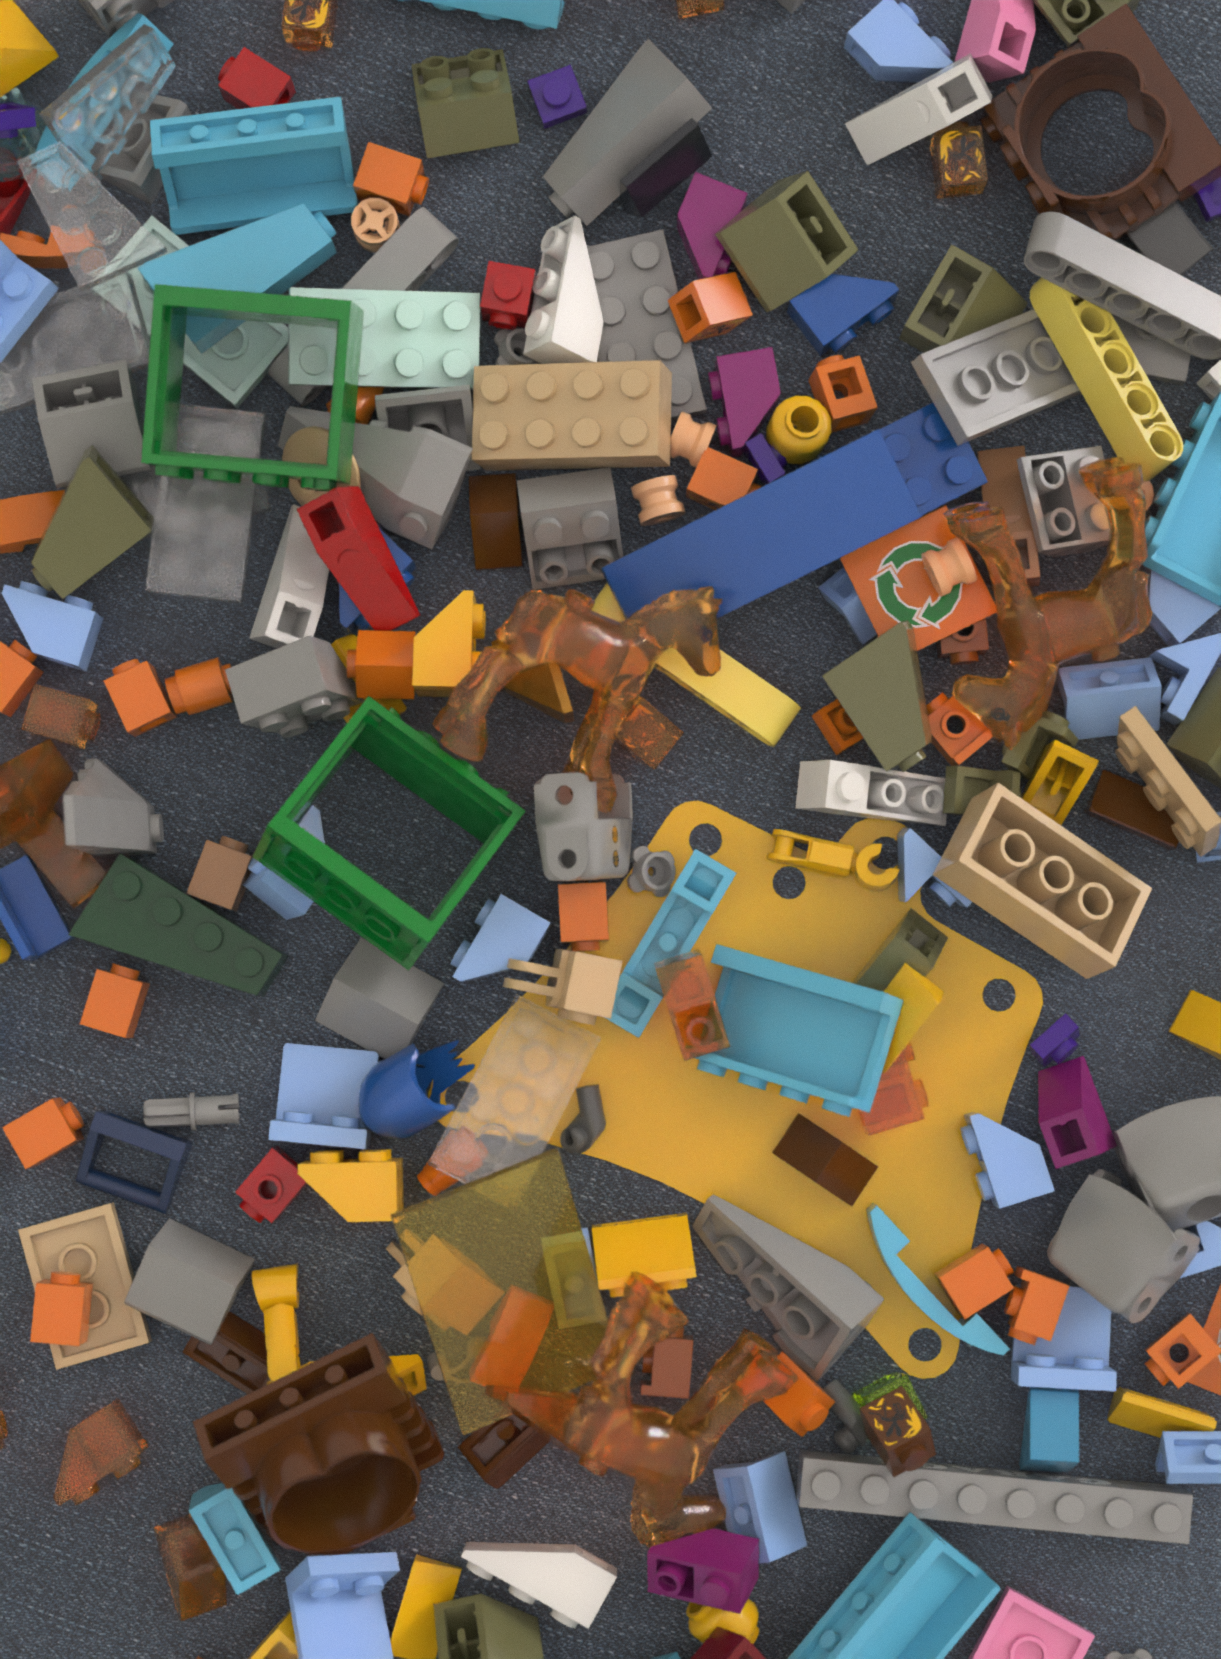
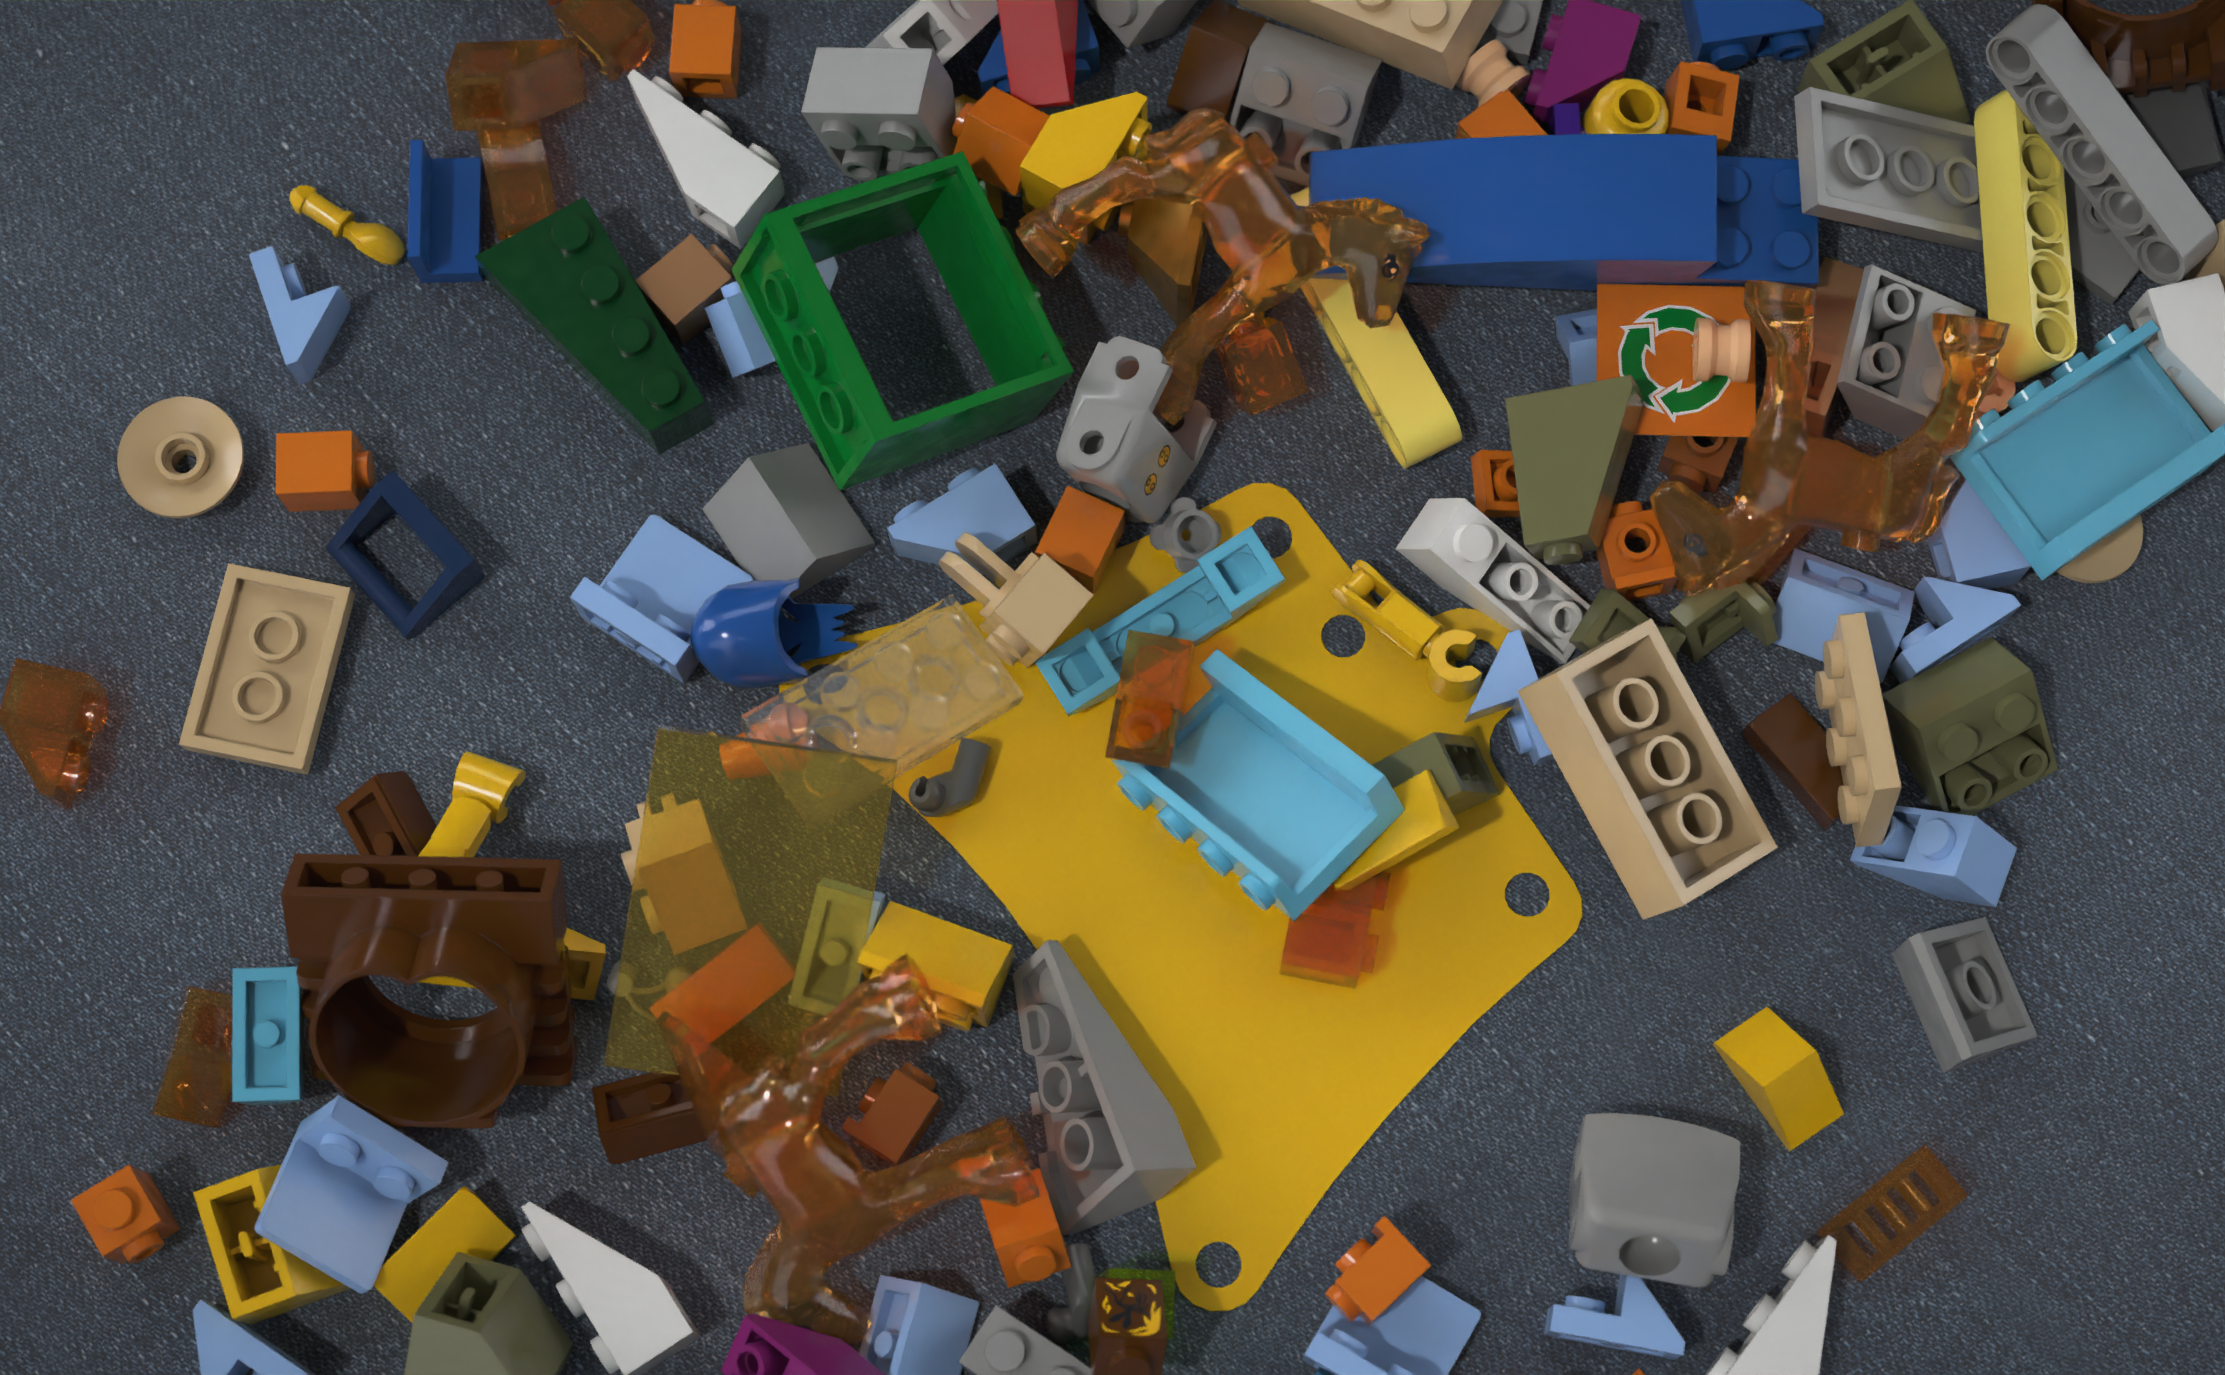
camera: 30 degrees right, 10 degrees down
orange brick [30,1272,93,1346] -> none
clear orange slope [53,1398,149,1506] -> none
light grey wedge [63,758,164,857] -> none
orange brick [80,963,150,1038] -> none
light grey slope [124,1218,255,1345] -> none
light grey axle [143,1092,240,1130] -> none
orange brick [165,657,233,716] -> none
red brick [235,1146,308,1223] -> none
yellow slope [298,1149,404,1222] -> none
light nougat wheel [631,475,685,526] -> none
reddish brown slope [772,1113,878,1206] -> none
medium azure slope [866,1203,1010,1356] -> none
orange brick [934,1243,1014,1319] -> none
light blue slope [960,1112,1055,1209] -> none
yellow slope [1021,740,1099,825] -> none
dark purple plate [1030,1013,1080,1068] -> none
magenta slope [1038,1055,1117,1169] -> none
light grey piece [1047,1169,1200,1323] -> none
none -> white slope [628,69,786,249]

